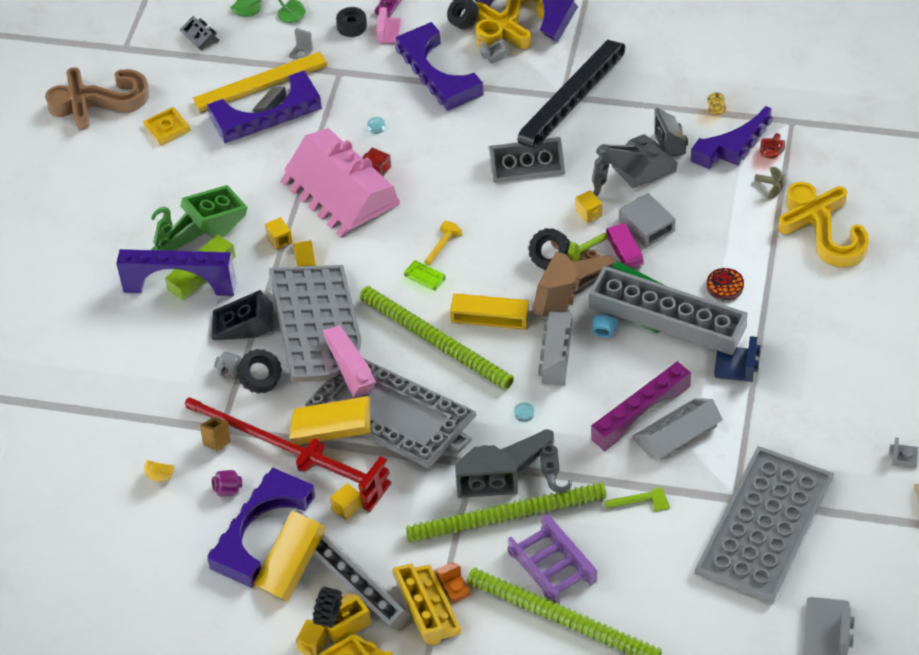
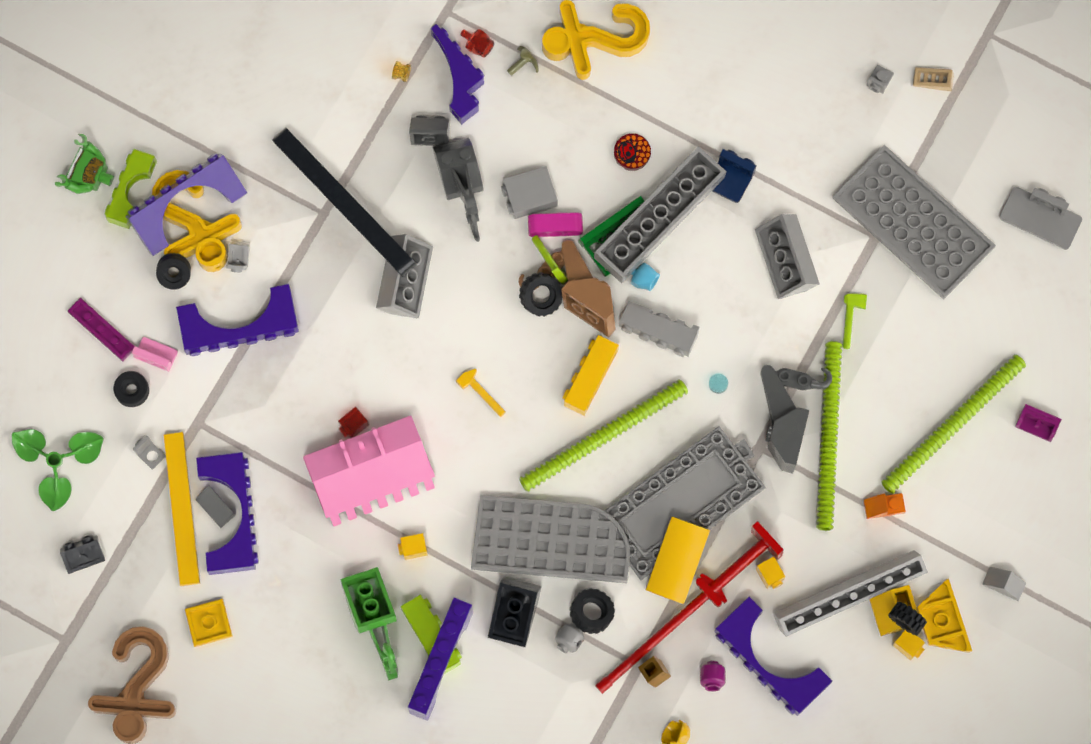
camera: 75 degrees left, 25 degrees up
yellow slope [253,511,327,602] -> none
yellow slope [293,239,316,267] -> none
bright pink slope [322,326,376,398] -> none
clear light blue tile [367,117,385,134] -> none
yellow brick [392,563,462,645] -> none
clear neon green tile [404,260,446,291] -> none
medium lavender fence [507,514,597,605] -> none
yellow brick [575,190,602,223] -> none
magenta arch [591,361,691,451] -> none

